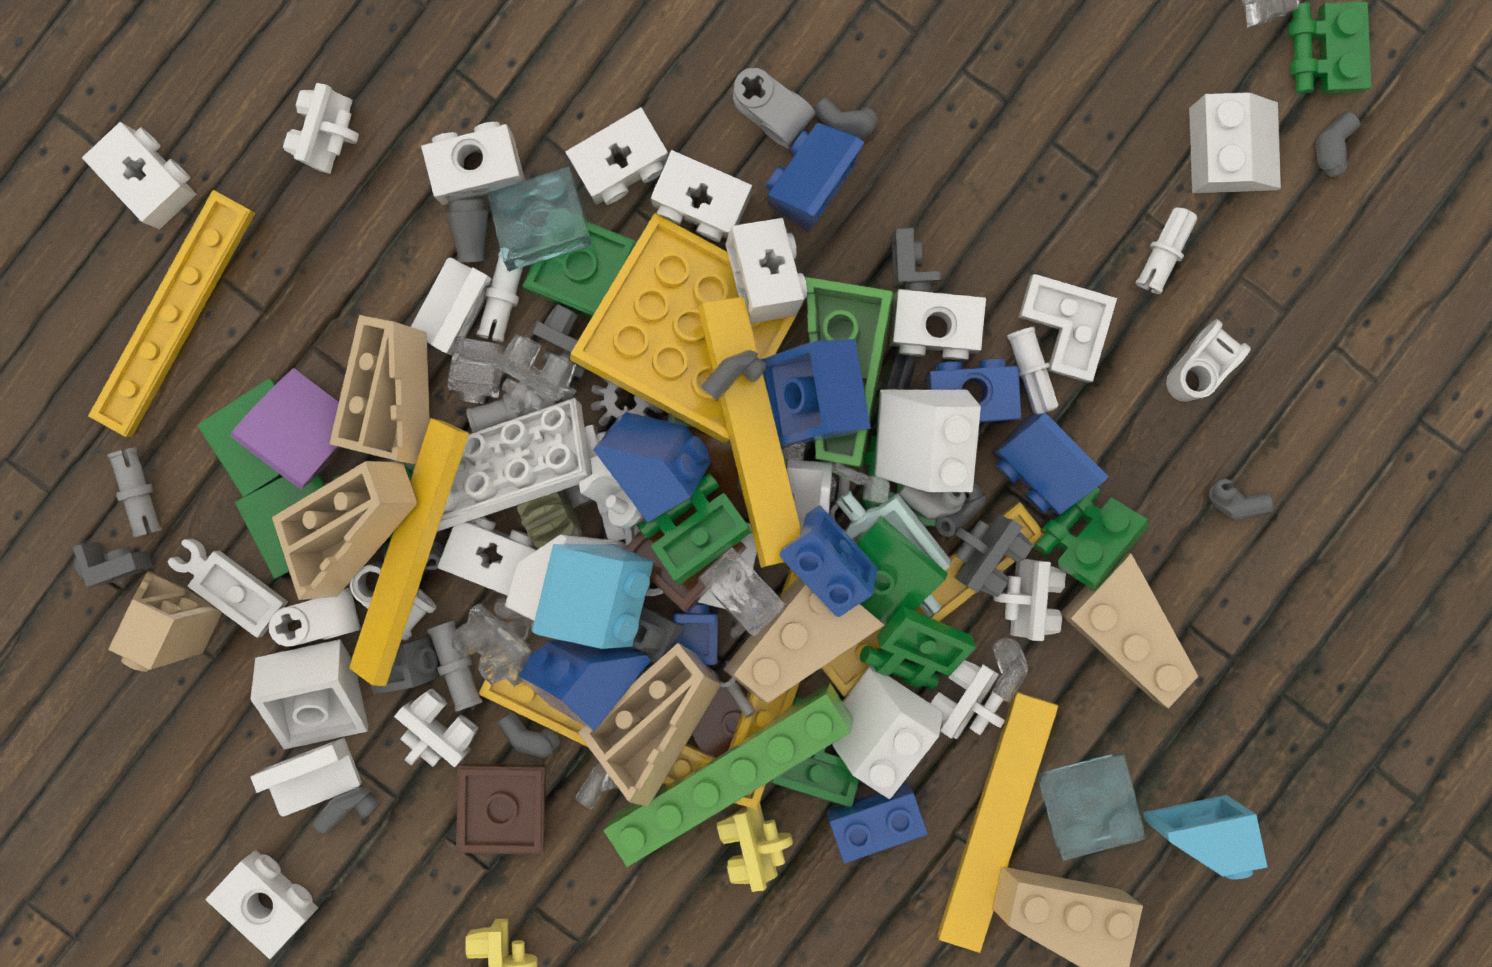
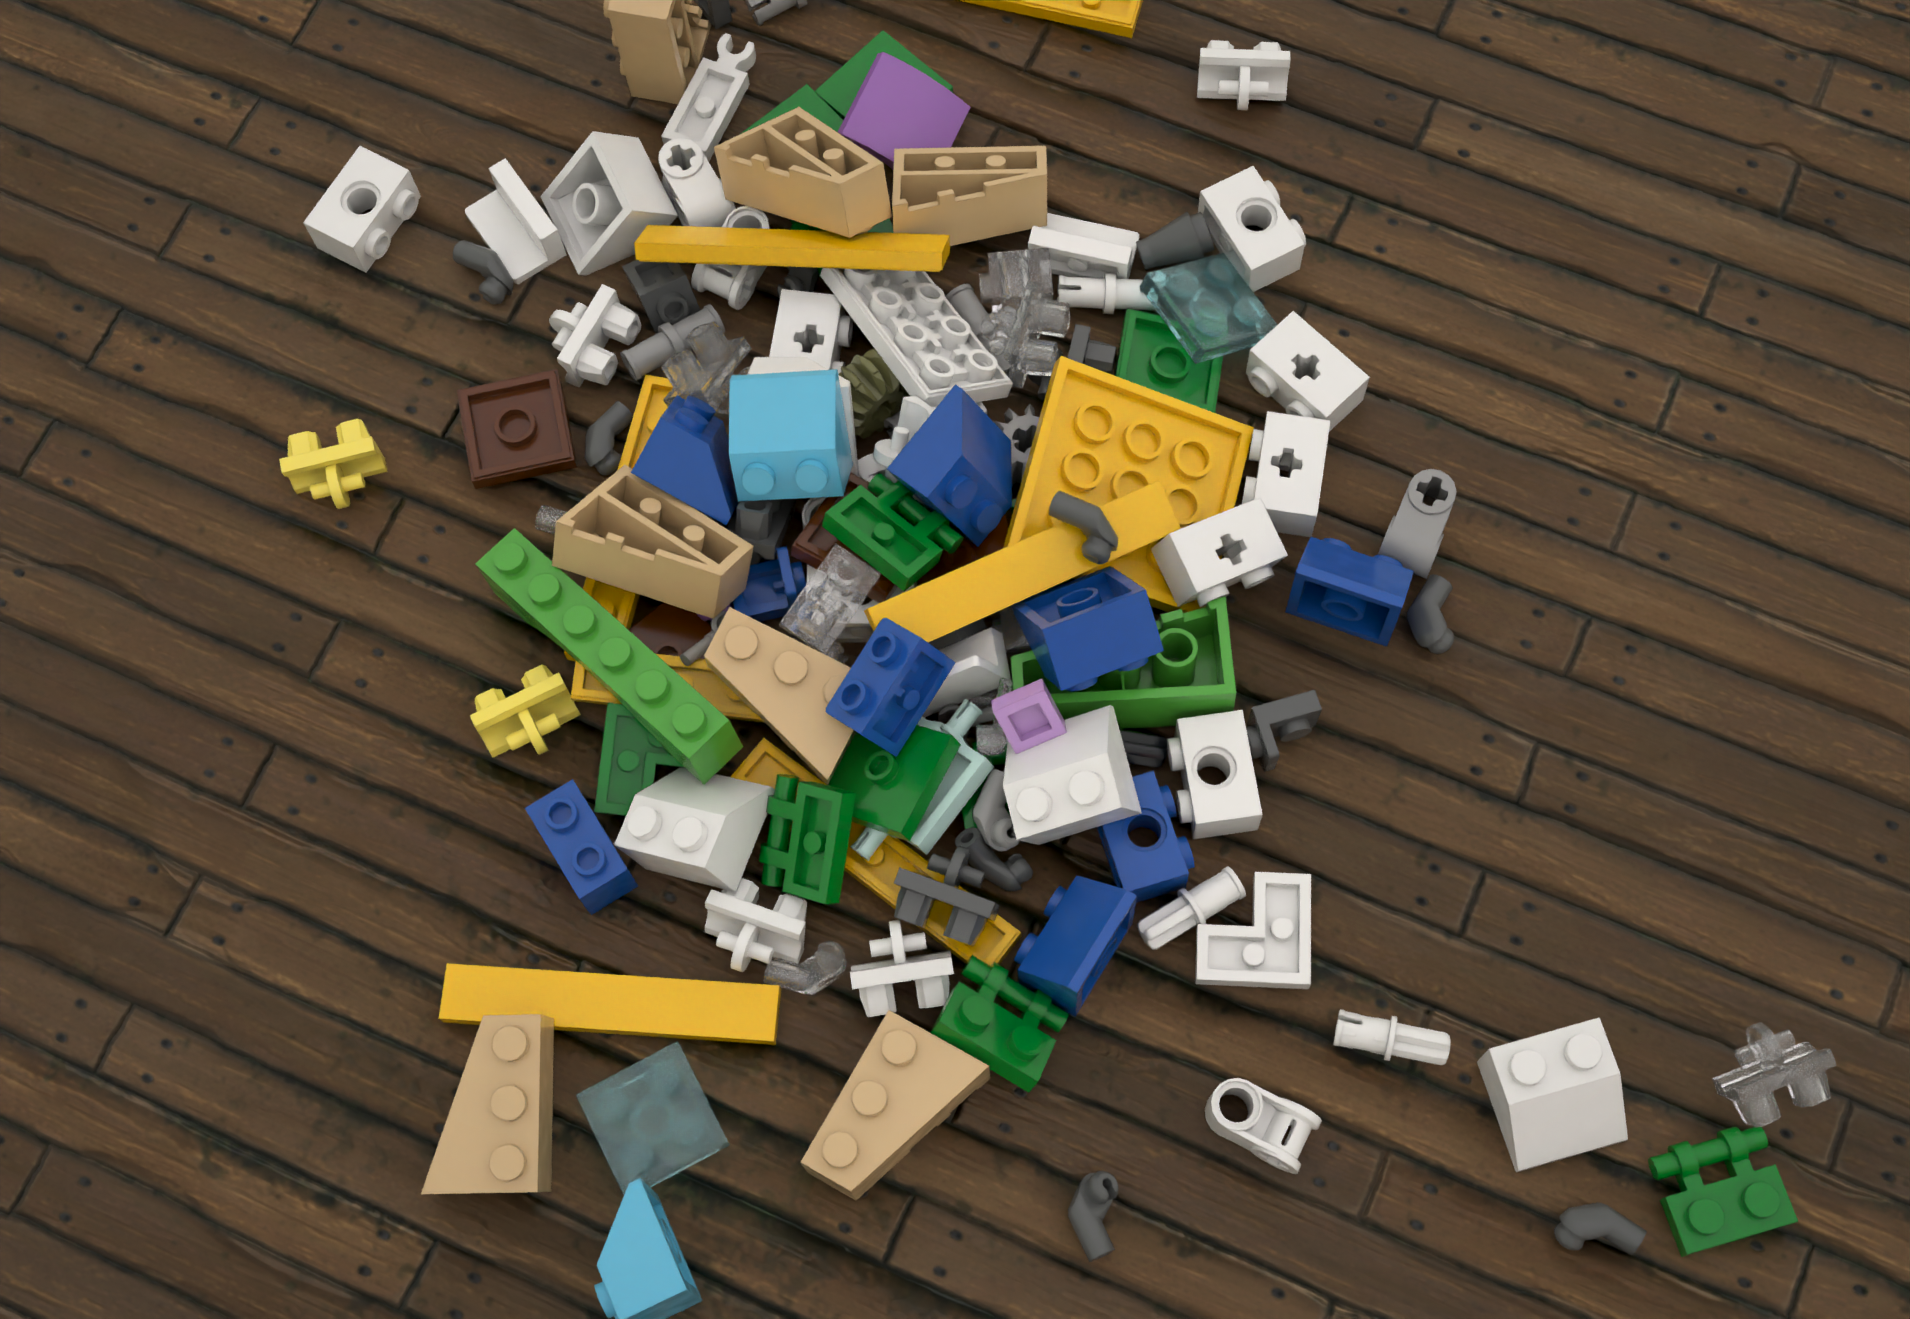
camera: 75 degrees right, 20 degrees down
none -> lavender plate [991,679,1067,754]

